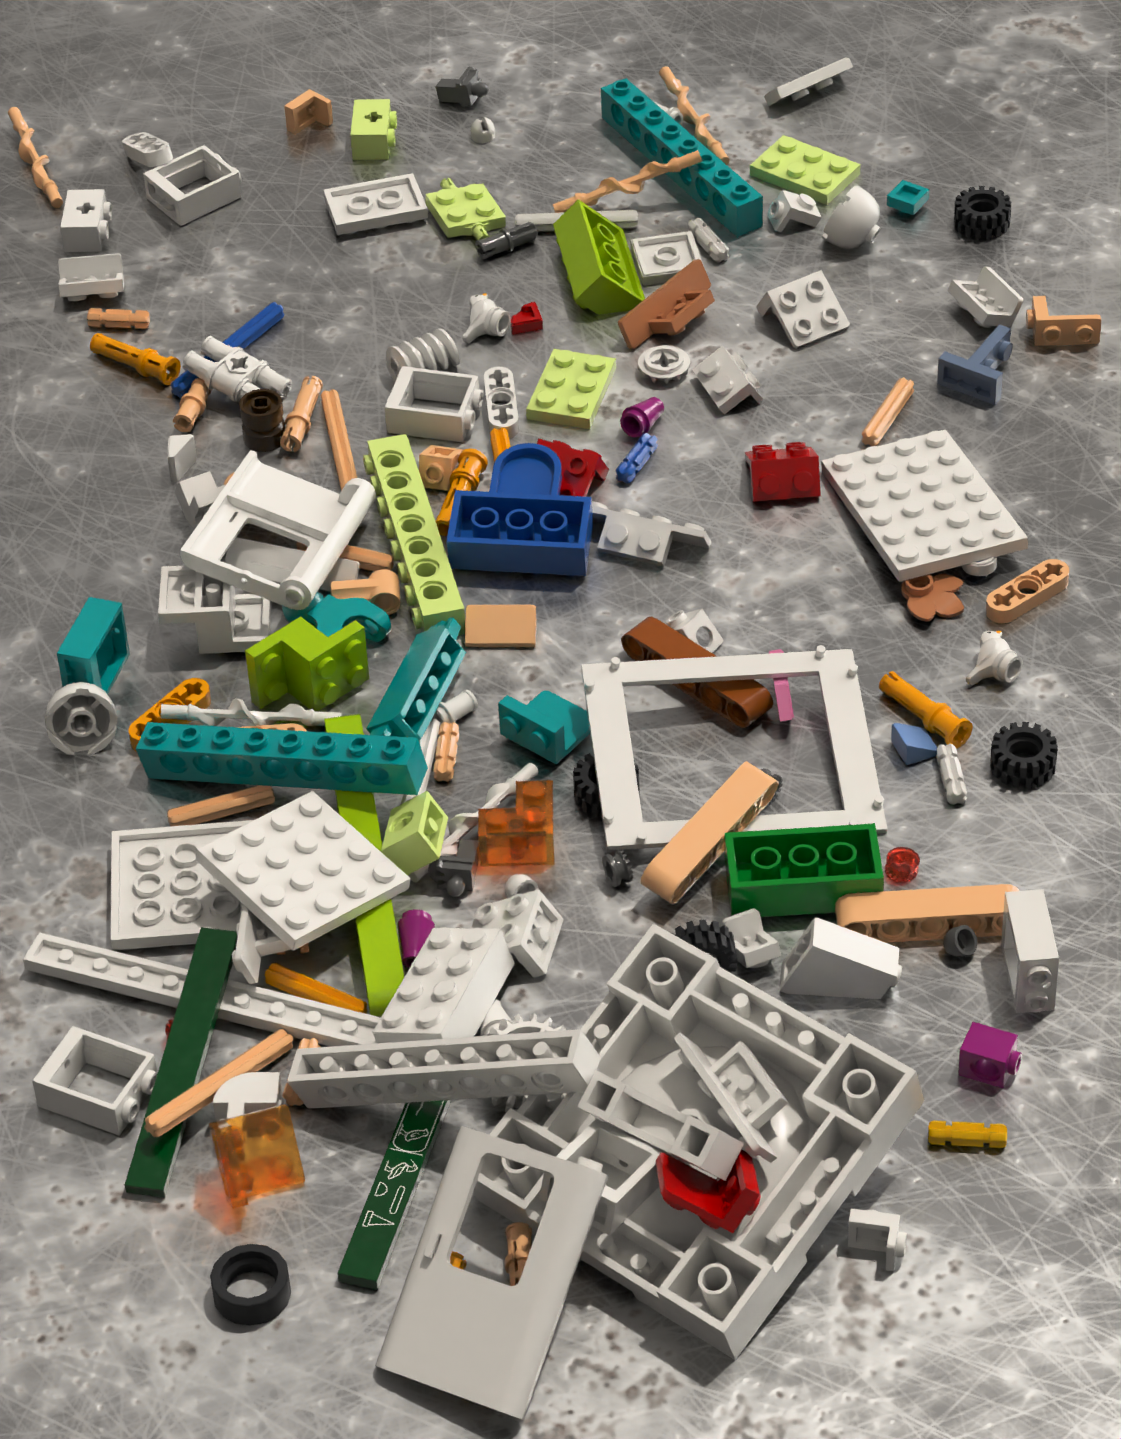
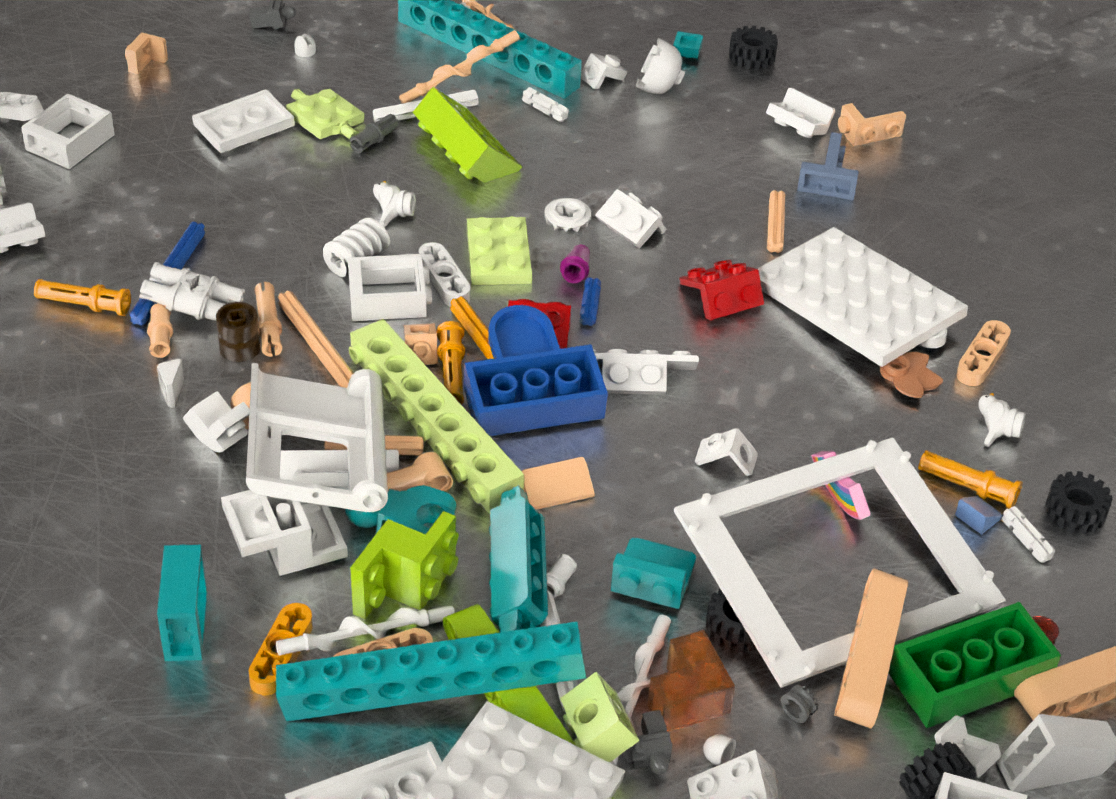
camera: 25 degrees left, 0 degrees up
white cylinder [44,682,117,755] -> none
light nougat axle [87,308,150,329] -> none
light nougat axle [167,785,275,826] -> none
yellowish green brick [350,99,397,160] -> none
light nougat axle [433,722,459,782] -> none
red tile [511,302,543,335] -> none
nougat bracket [618,259,715,349] -> none
dark orange beam [621,617,774,728] -> none
white tile [630,231,704,286] -> none
yellowish green plate [750,135,861,205] -> none
white bracket [756,270,850,349] -> none

